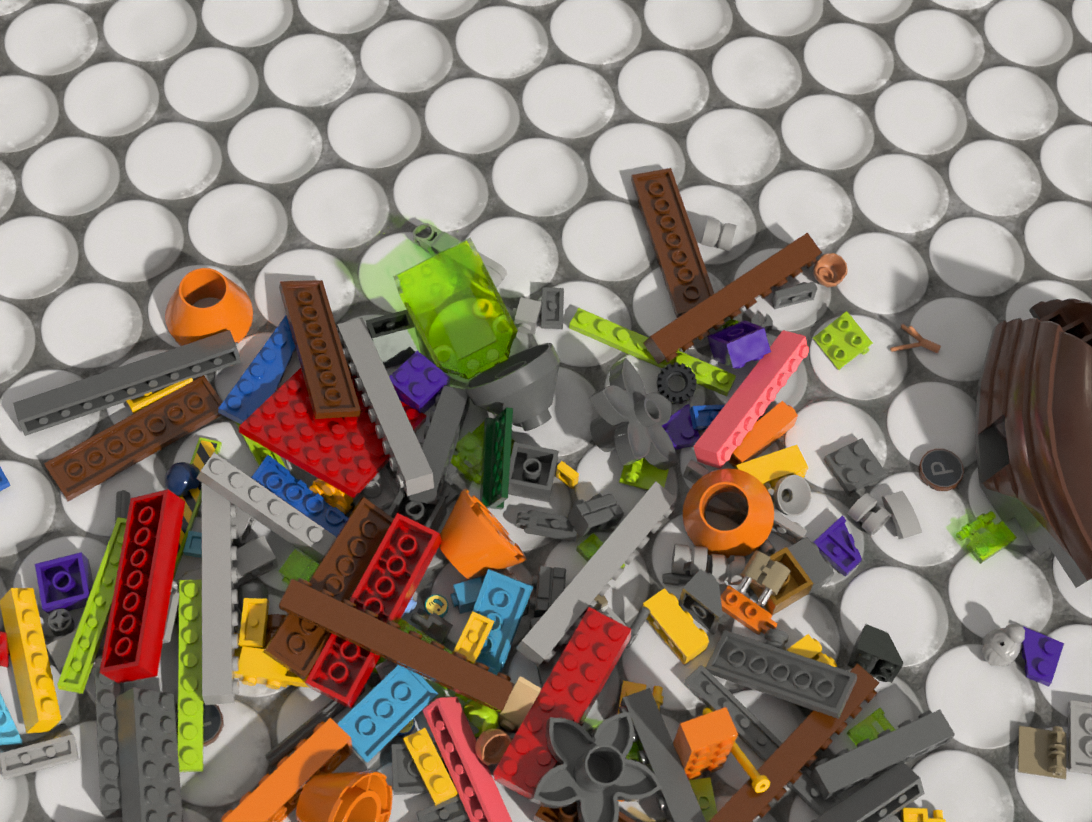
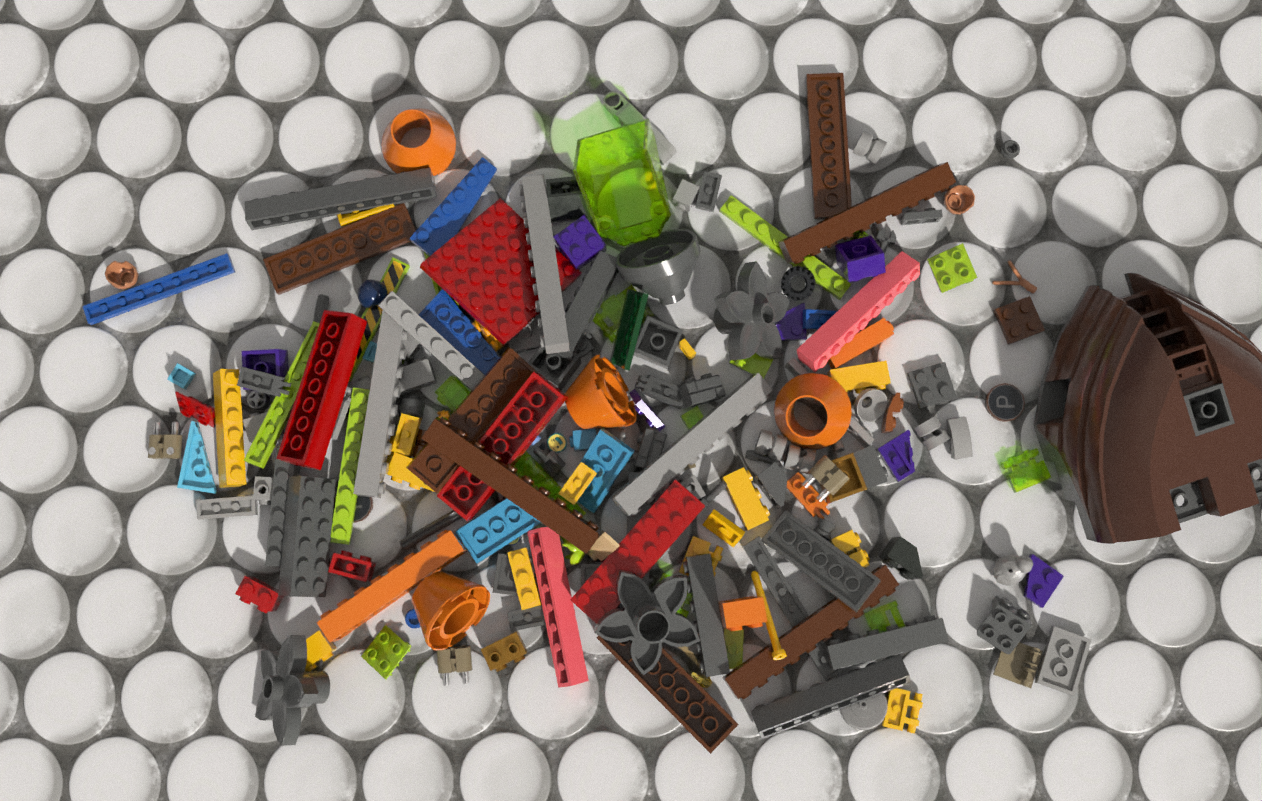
camera: 15 degrees right, 20 degrees up
reddish brown plate [279,280,361,419] -> none
nougat hair [475,729,512,766] -> none
none -> dark grey hinge [237,367,292,397]
none -> light grey brick [253,476,274,505]
none -> red brick [328,550,376,582]
none -> wing [629,388,666,431]
none -> yellow plate [702,509,745,548]
none -> dark orange slope [881,393,904,433]
none -> dark grey bracket [977,596,1032,654]
none -> reddish brown plate [993,296,1045,345]
none -> dark grey plate [1001,140,1020,159]

